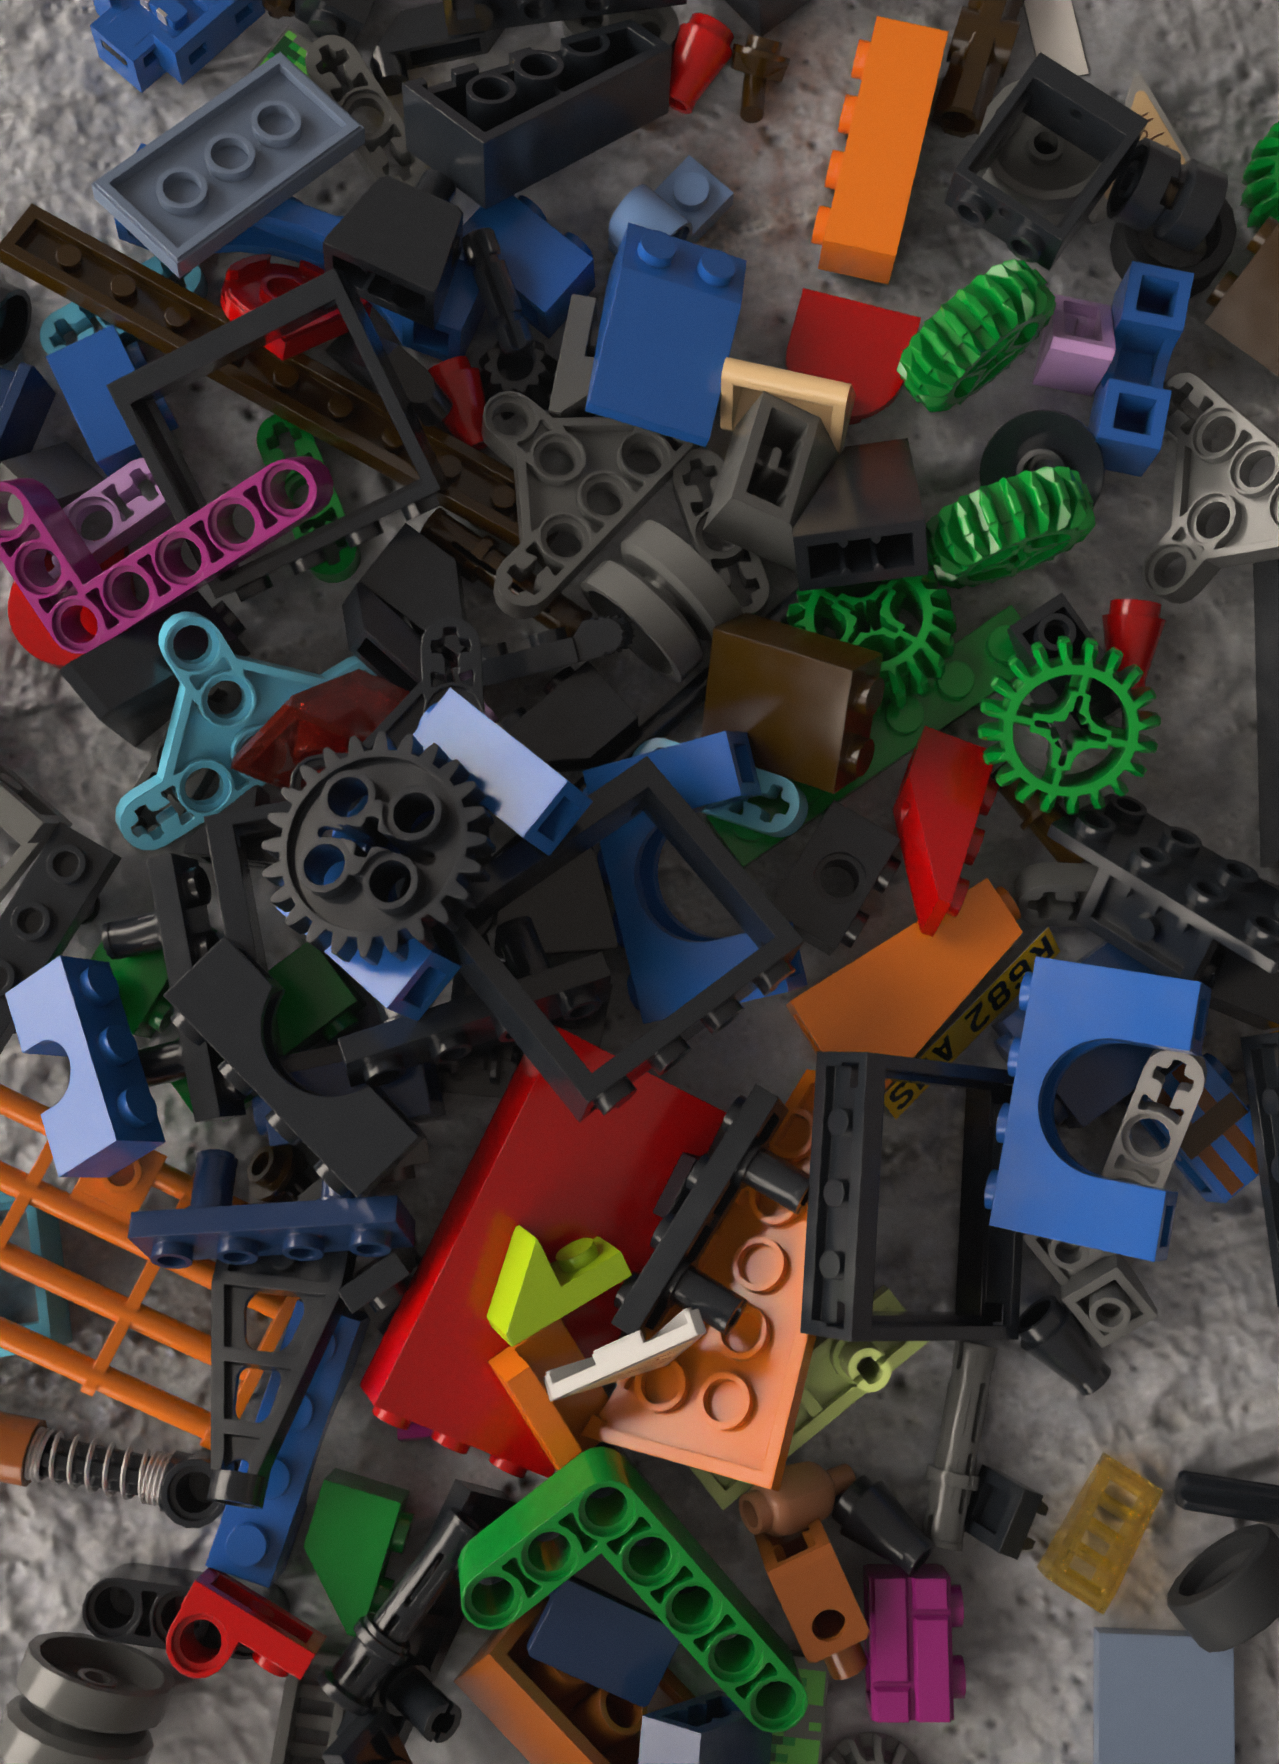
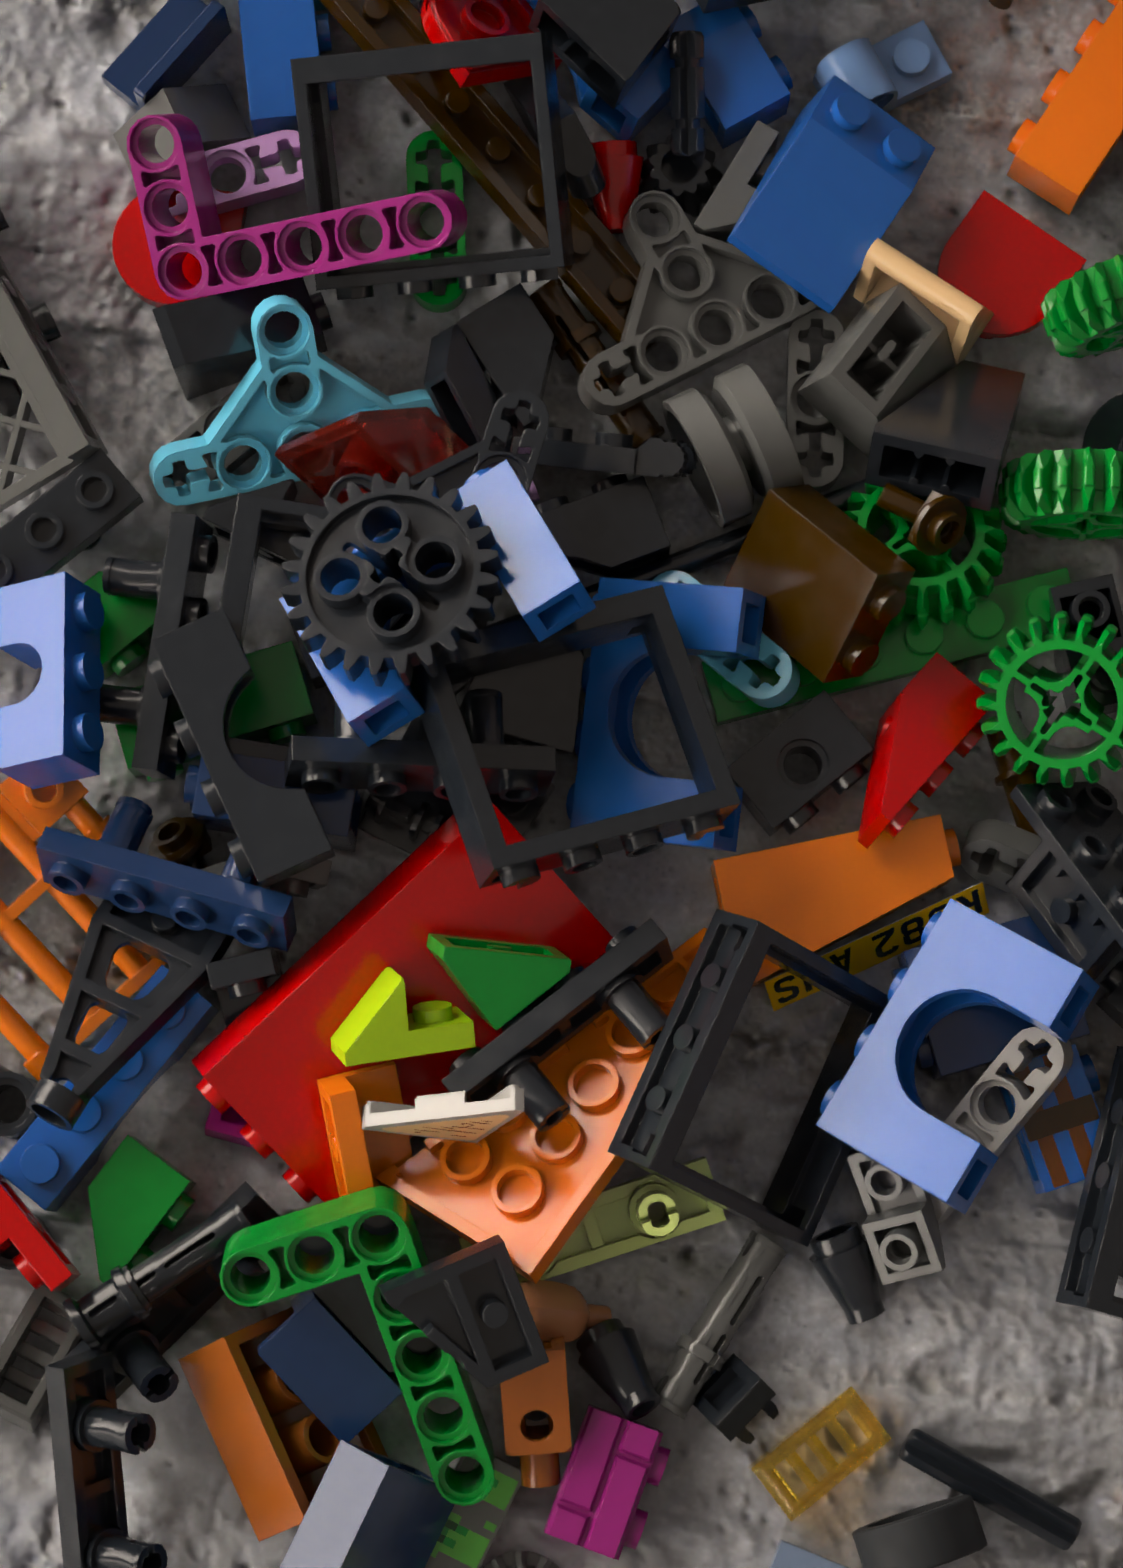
camera: 15 degrees right, 0 degrees up
none -> black wing [378,1235,549,1389]
none -> green slope [426,933,572,1031]
none -> dark brown plate [876,482,967,556]

